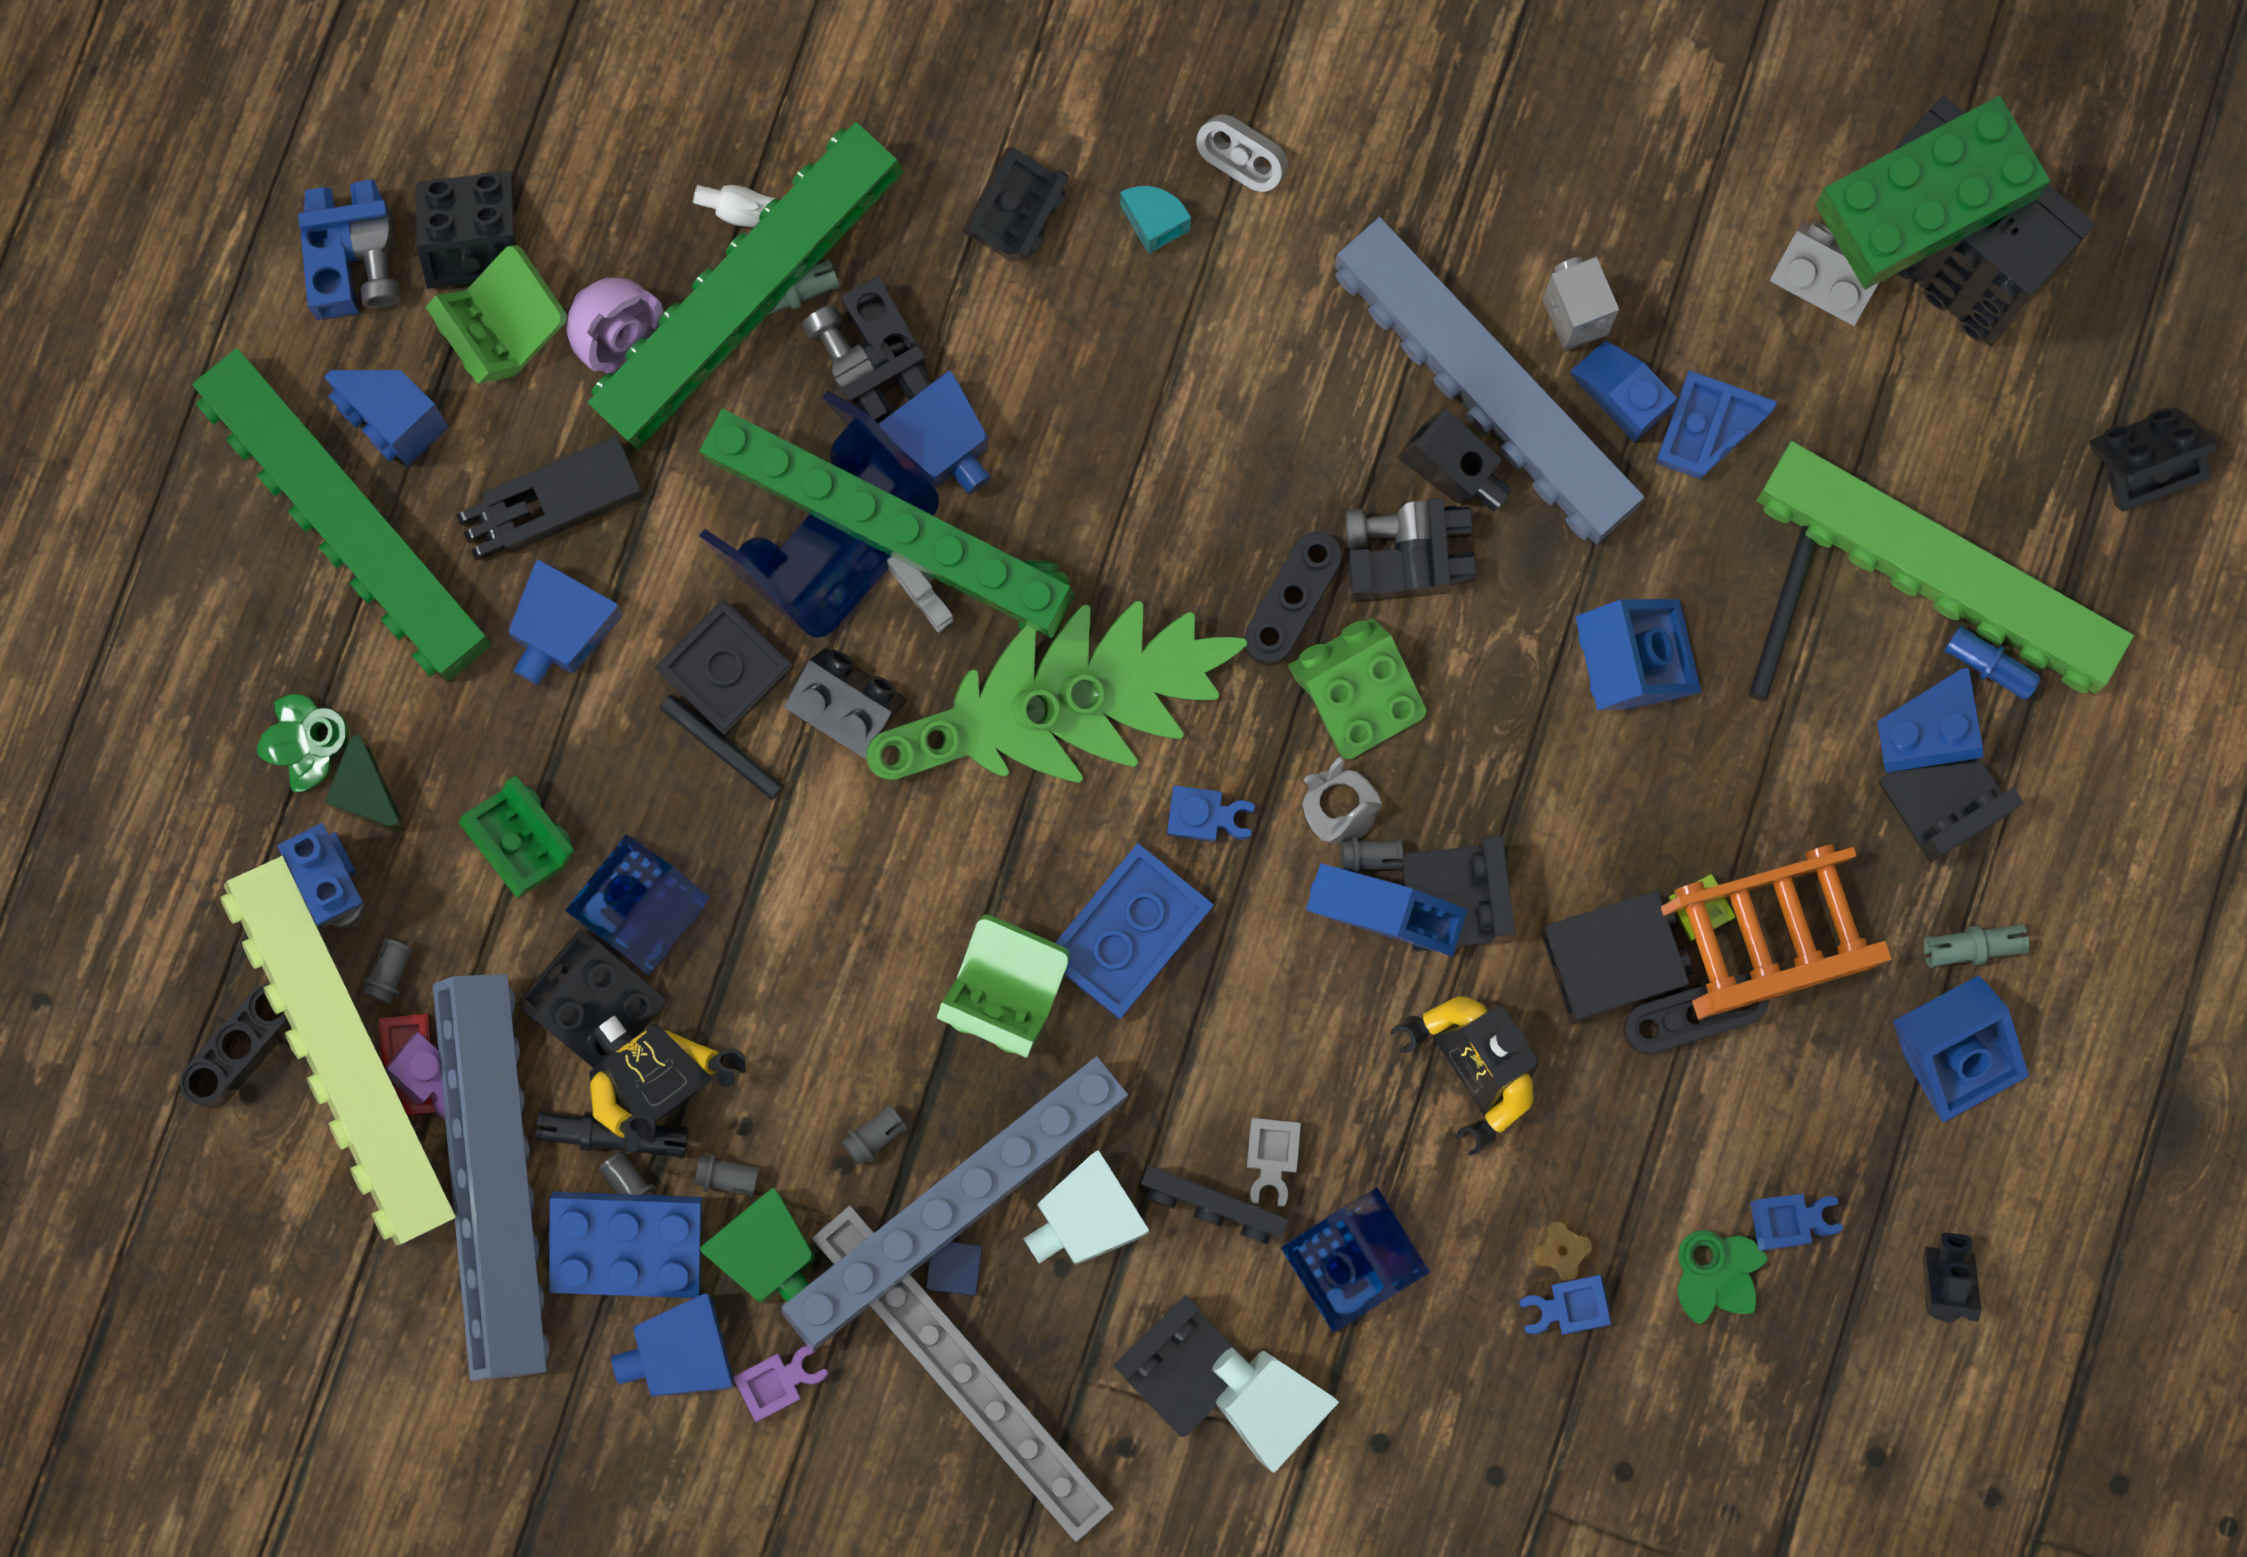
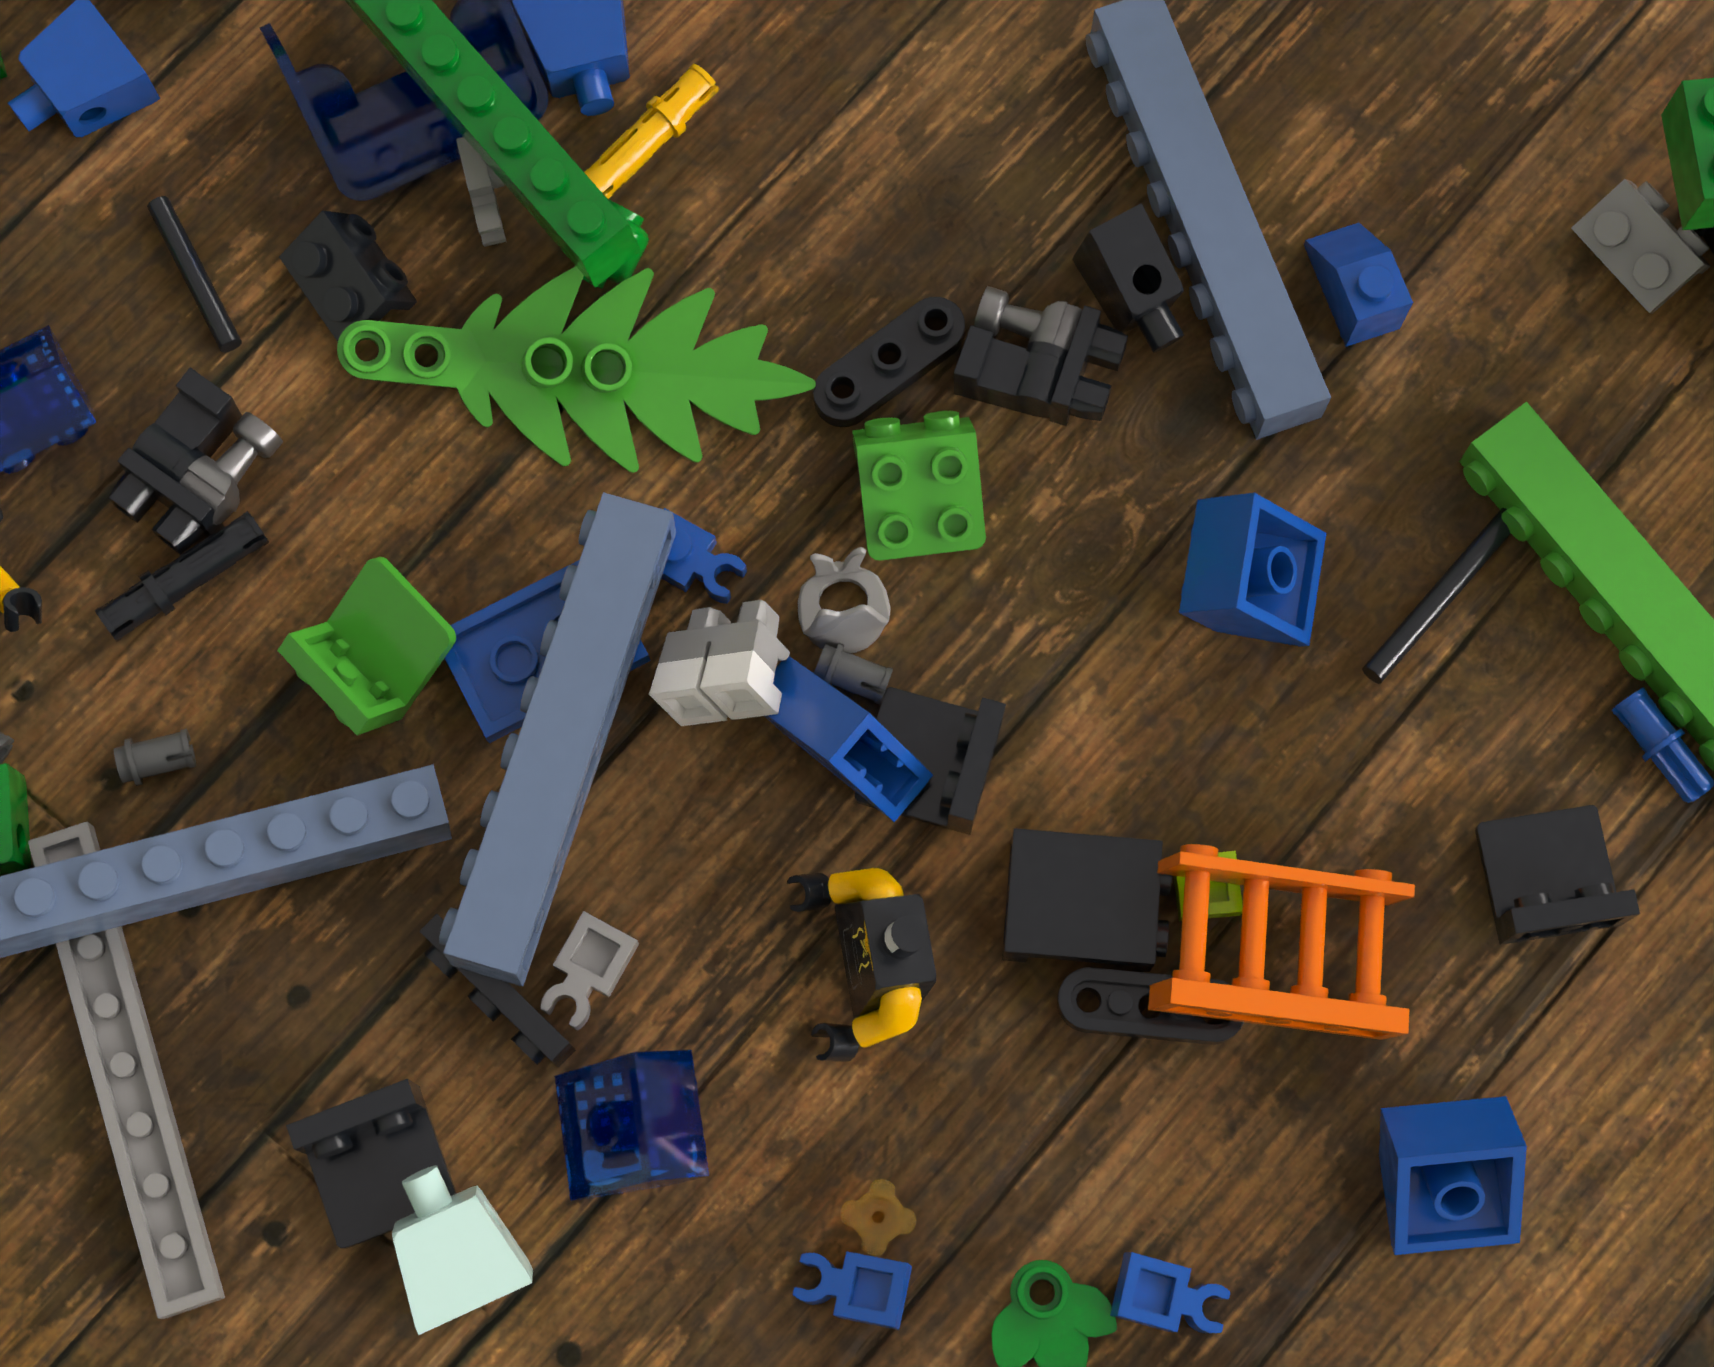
camera: 25 degrees right, 5 degrees down
black plate [654,599,794,737] -> none
dark blue tile [926,1242,982,1296] -> none
light aqua torso [1023,1151,1149,1265] -> none
light grey brick [1542,257,1619,352] -> none
blue wing [1655,370,1777,479] -> none
blue wing [1877,668,1984,773] -> none
sand green pin [1924,923,2029,968] -> none
none -> black pin [95,511,269,642]
none -> black hips [108,367,283,554]
none -> sand blue brick [439,492,676,987]
none -> yellow pin [584,64,719,199]
none -> hips [649,600,790,726]

